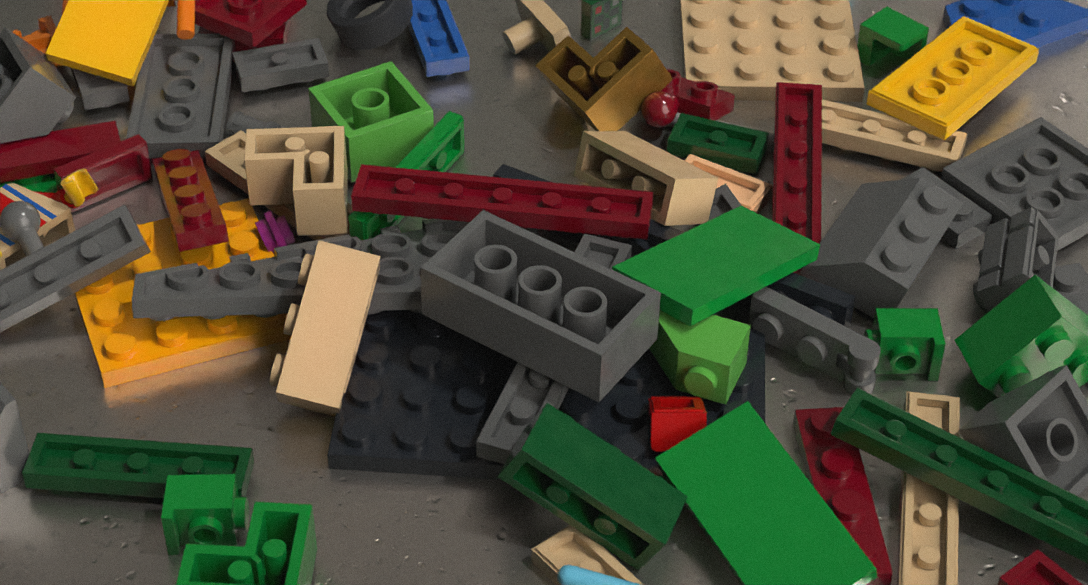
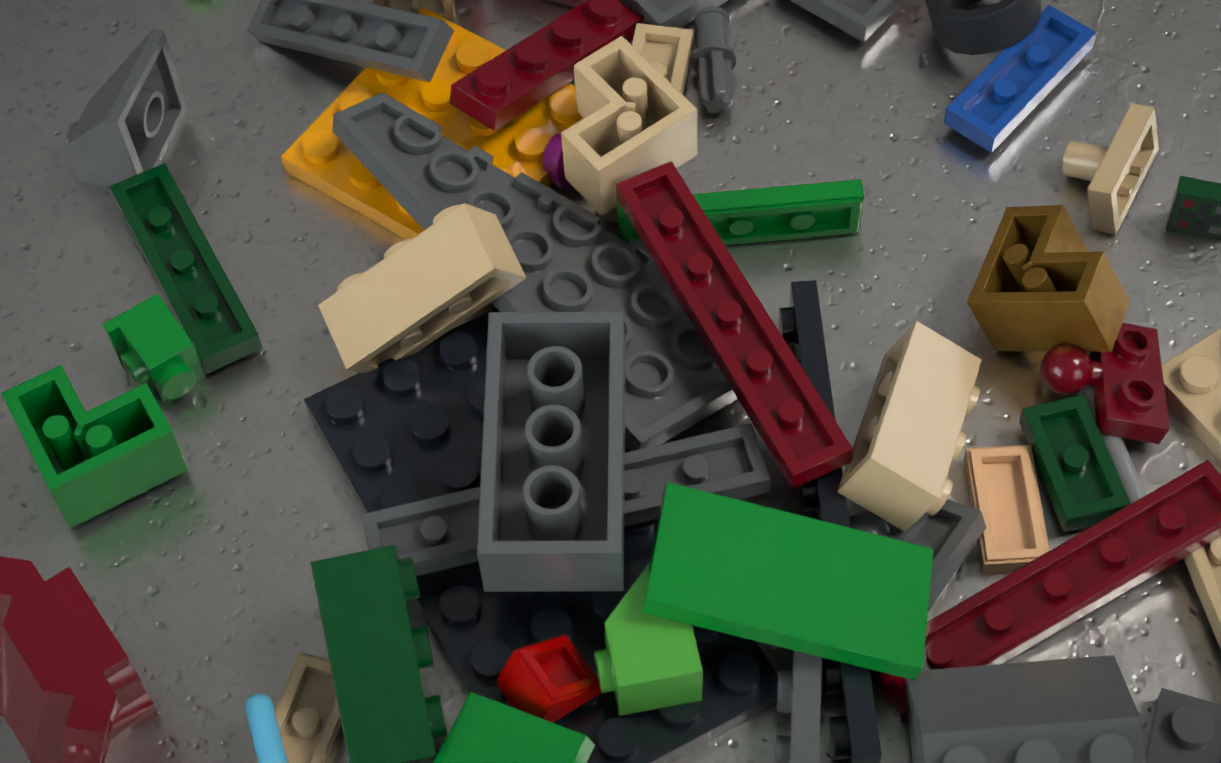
camera: 60 degrees right, 15 degrees up
bright green brick [308,61,434,182] -> none

